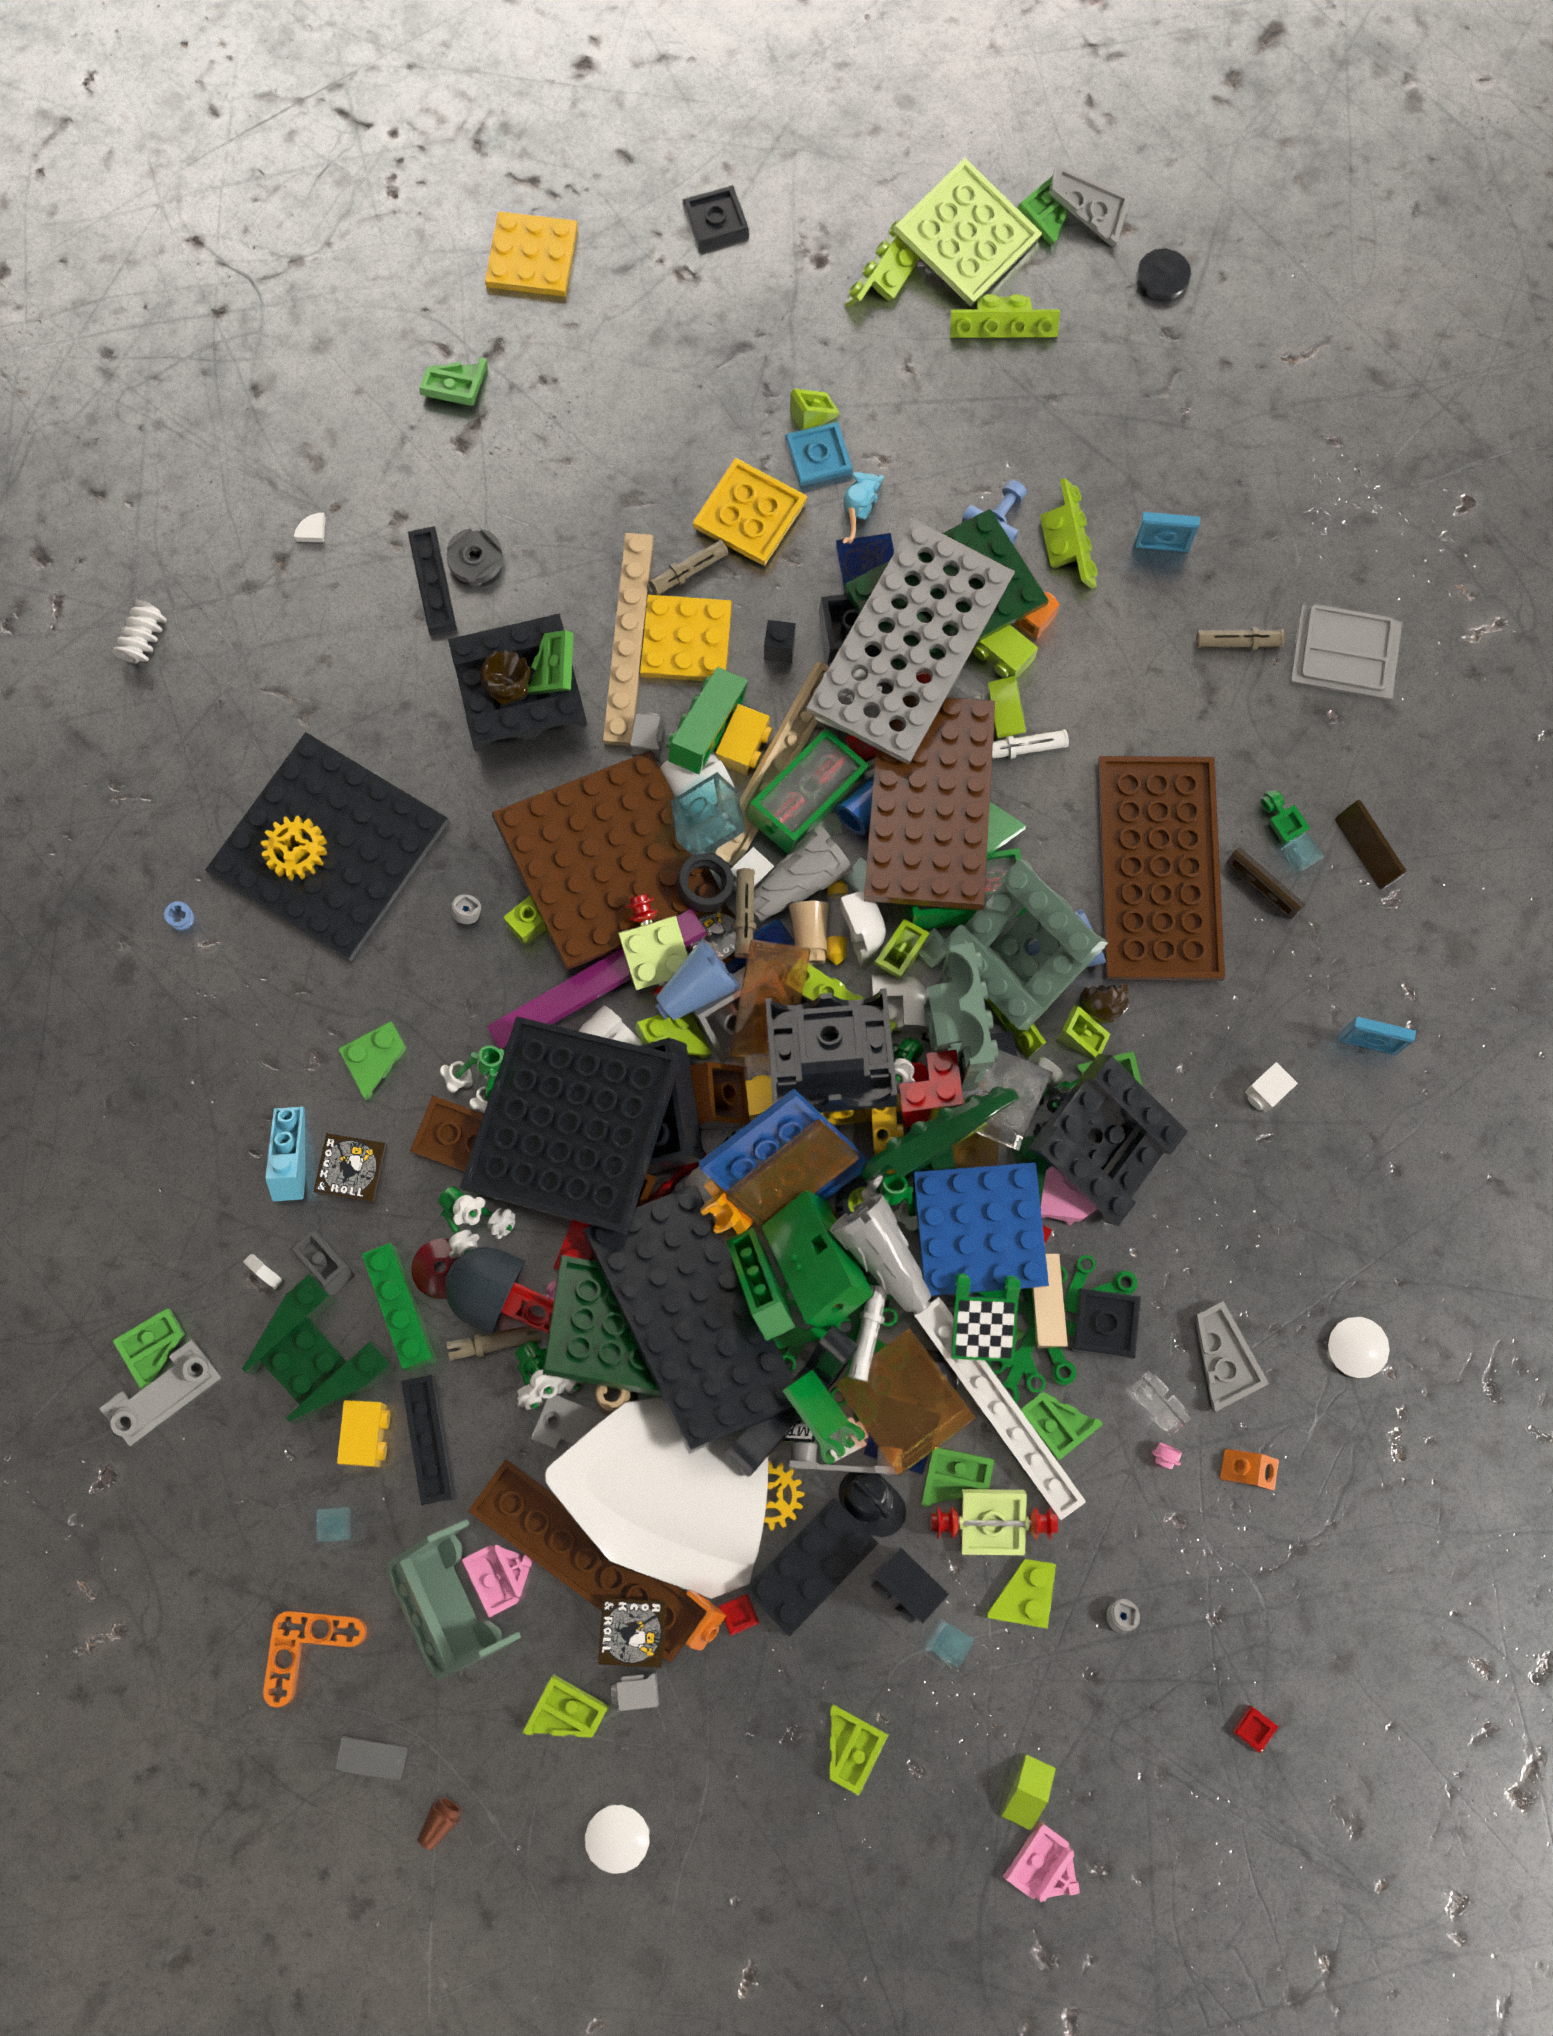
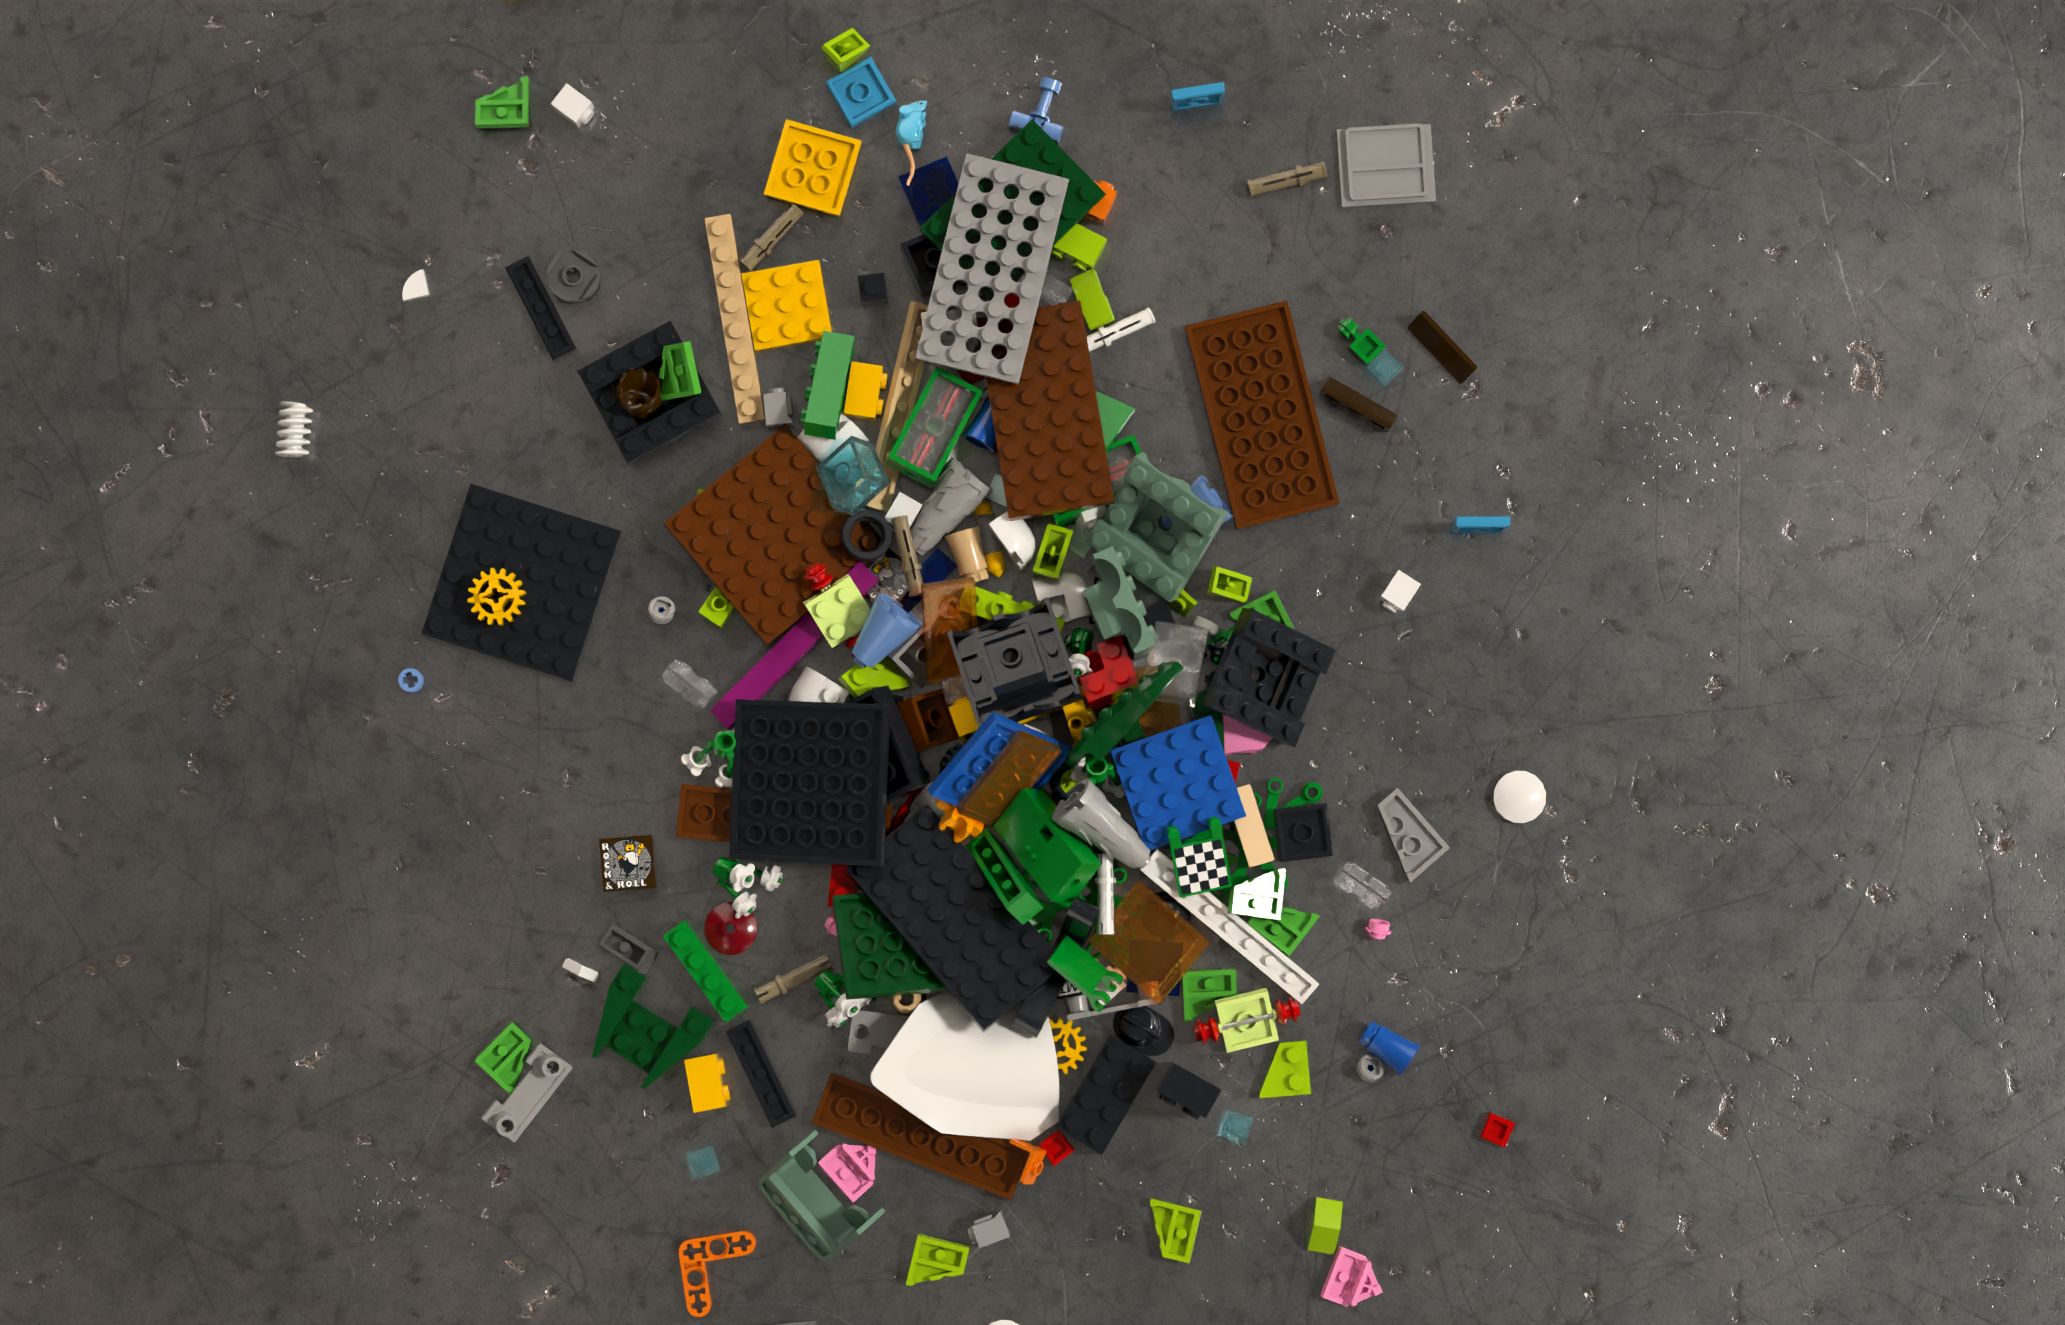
camera: 10 degrees left, 10 degrees up
medium azure slope [265,1107,306,1201] -> none
bright green wing [339,1021,407,1100] -> none
black piece [445,1247,554,1334] -> none
tile [598,1598,667,1668] -> none
lime bracket [1040,478,1098,589] -> none
dark brown hair [1079,983,1129,1023] -> none
orange bracket [1220,1449,1279,1490] -> none
none -> white brick [551,83,594,128]
none -> clear hinge [662,659,717,709]
none -> white plate [1075,505,1107,531]
none -> wing [1228,869,1286,920]
none -> blue plant [1359,1021,1421,1077]

